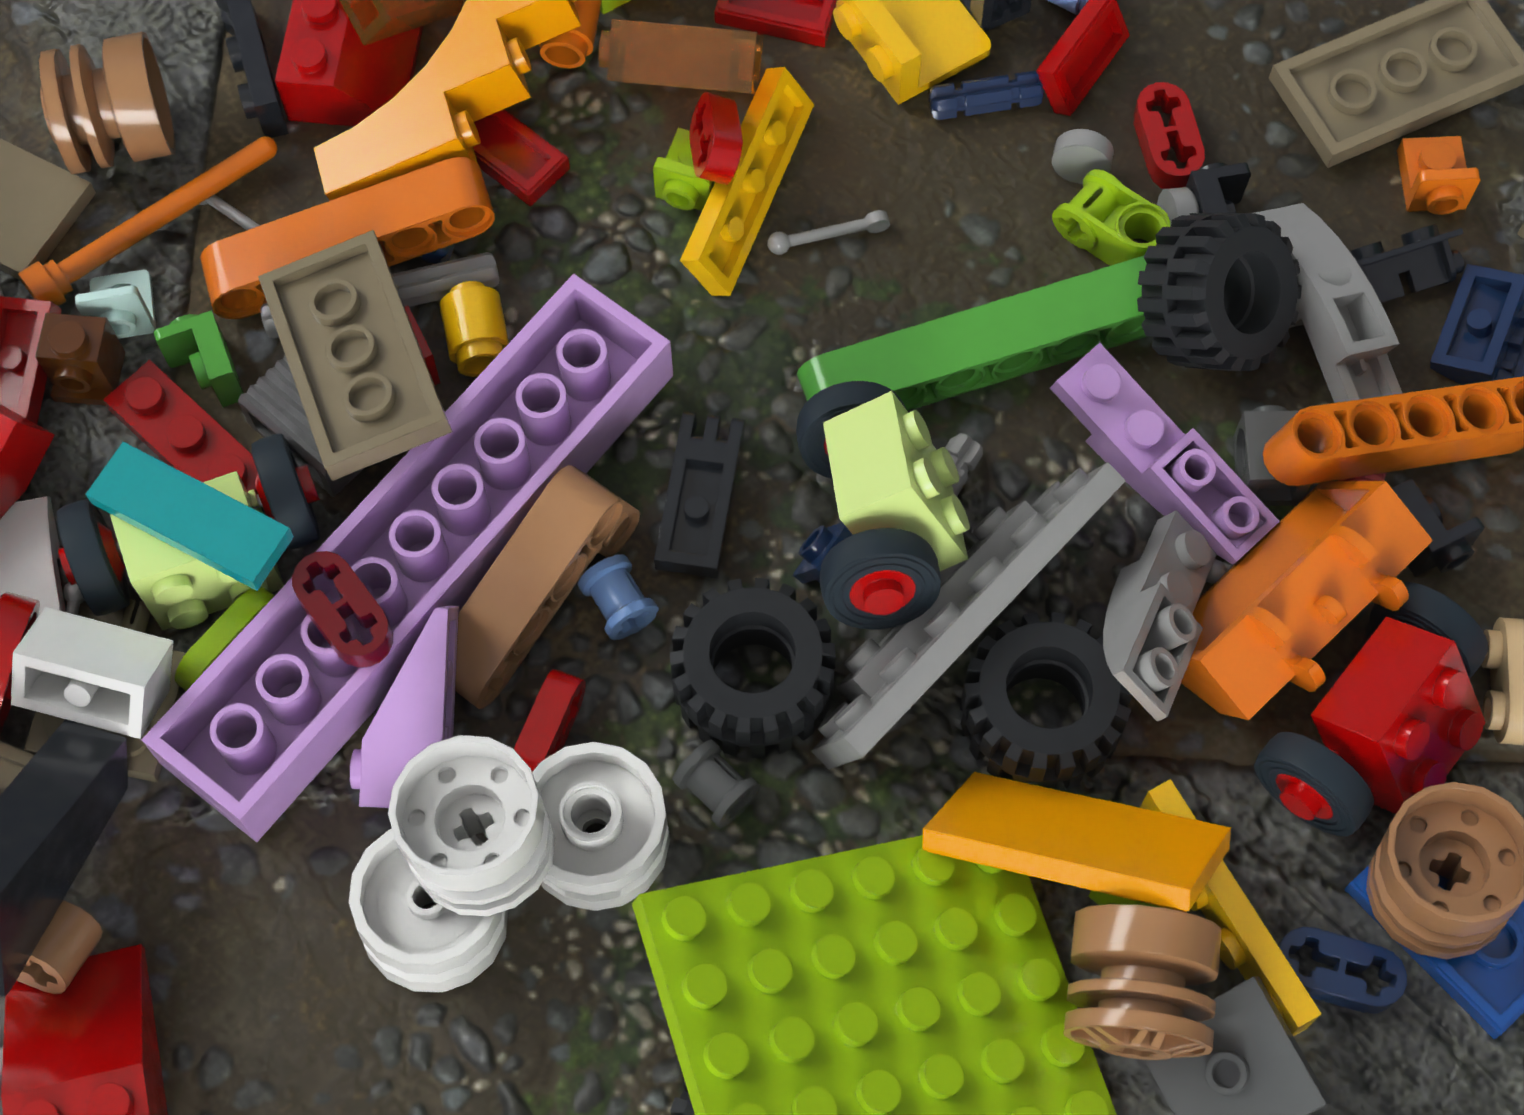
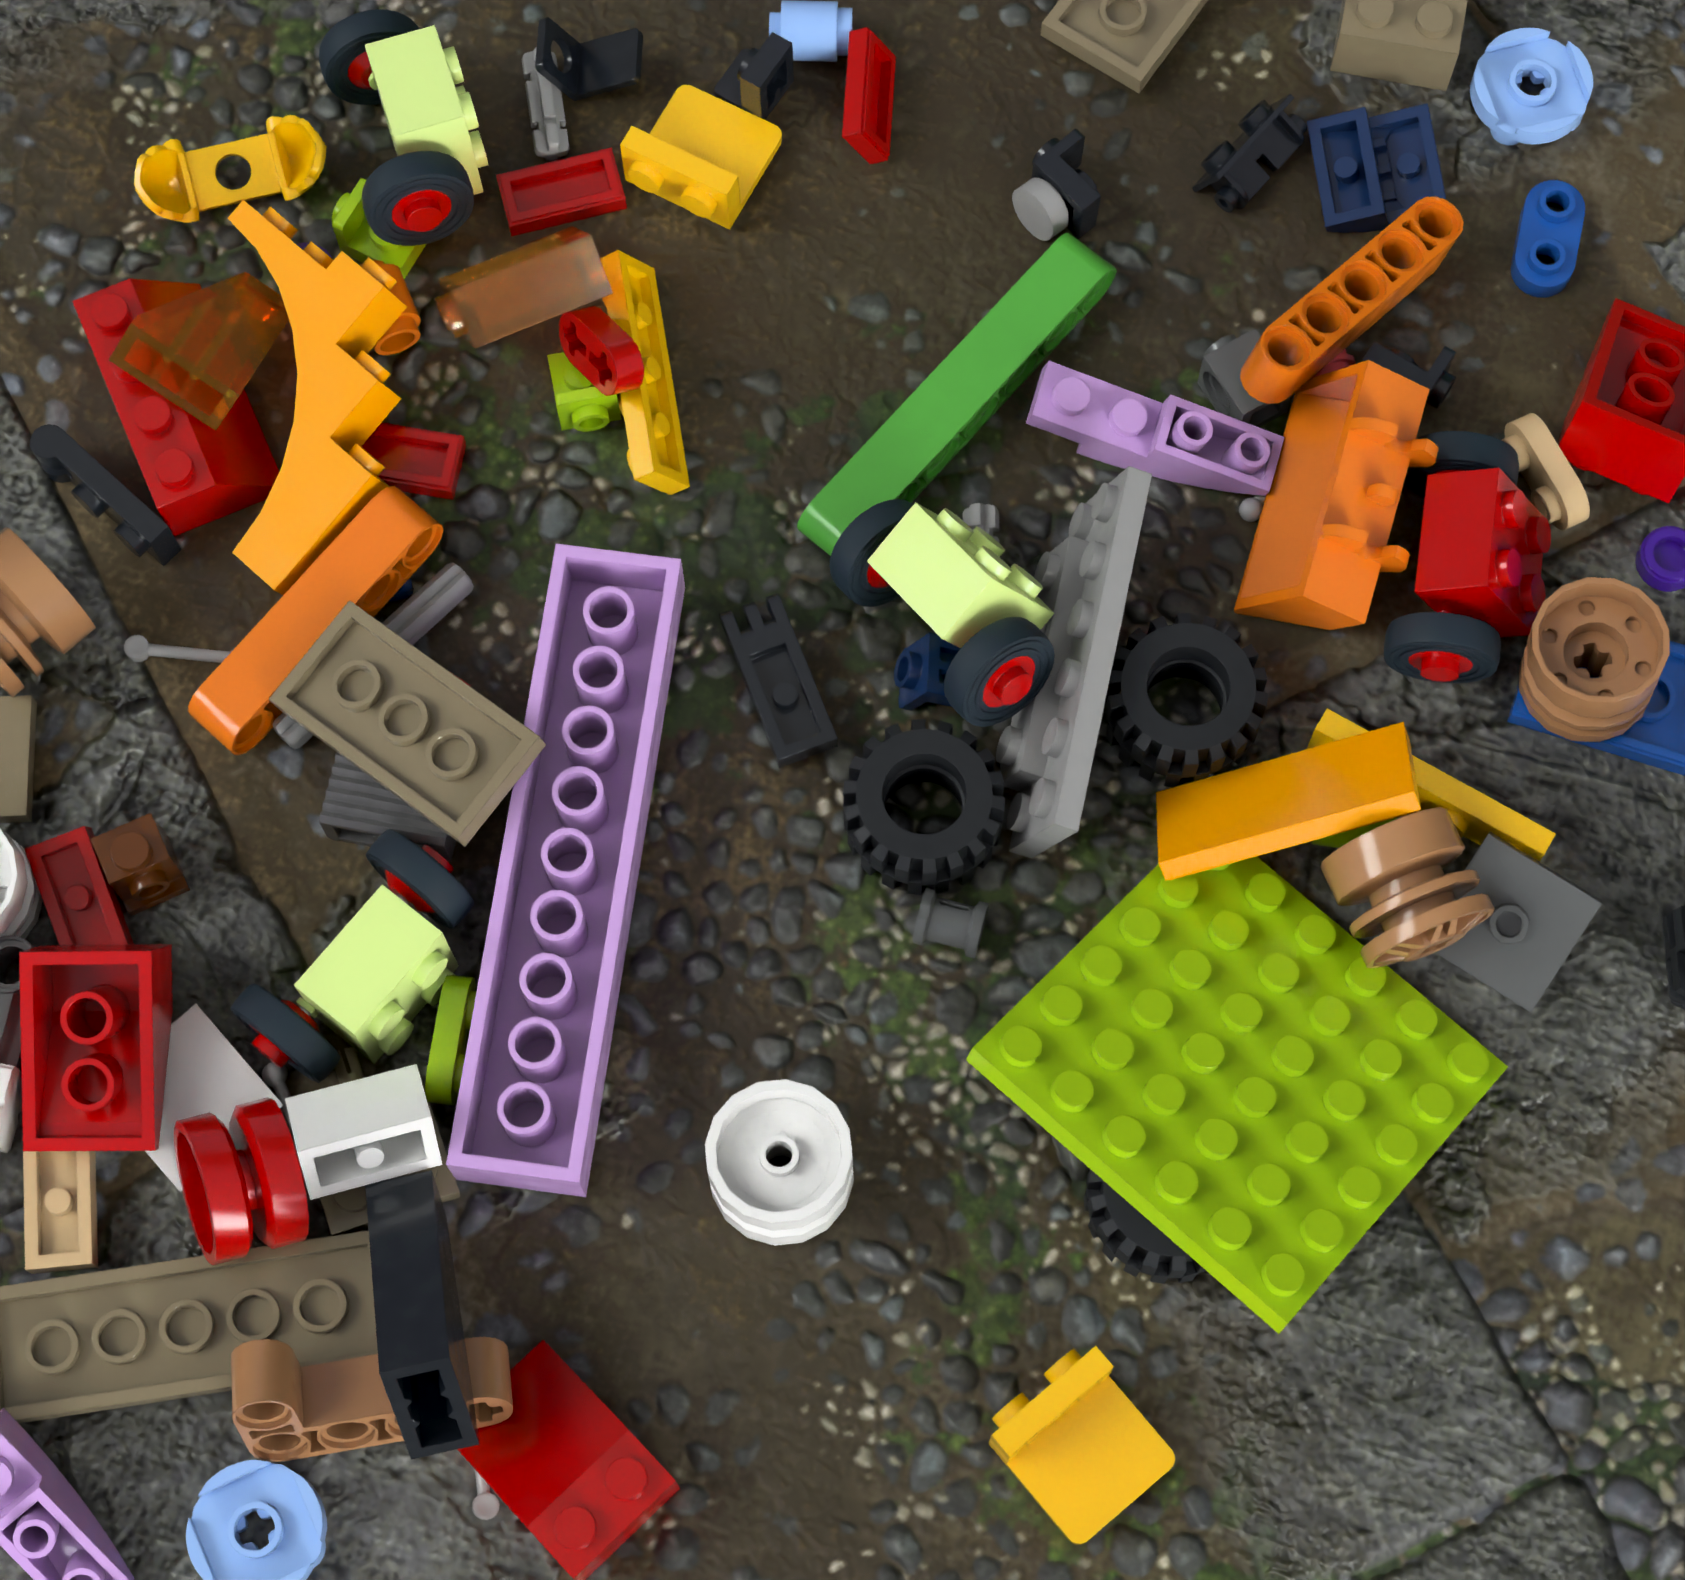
camera: 30 degrees left, 5 degrees up
orange piece [17,136,278,307] -> none
light aqua bracket [75,269,156,339] -> none
teal tile [85,442,294,591] -> none
red plate [103,360,258,494] -> none
bright green bracket [154,310,244,407] -> none
dark red beam [292,551,393,668] -> none
lavender slope [350,606,459,808] -> none
white wheel [388,735,555,916] -> none
yellow brick [439,281,509,377] -> none
medium nougat beam [455,465,640,709] -> none
red beam [514,669,586,772] -> none
white wheel [532,742,670,911] -> none
medium blue bush [578,554,659,640] -> none
light grey hinge [767,210,890,255] -> none
dark blue axle [928,71,1044,120] -> none
light grey tile [1052,129,1114,184] -> none
lime piece [1052,169,1171,266] -> none
light grey slope [1103,510,1217,721] -> none
red beam [1133,82,1205,189] -> none
black tyre [1137,213,1302,372] -> none
light grey slope [1255,203,1402,403] -> none
dark blue beam [1278,926,1407,1014] -> none
orange bracket [1397,136,1480,215] -> none

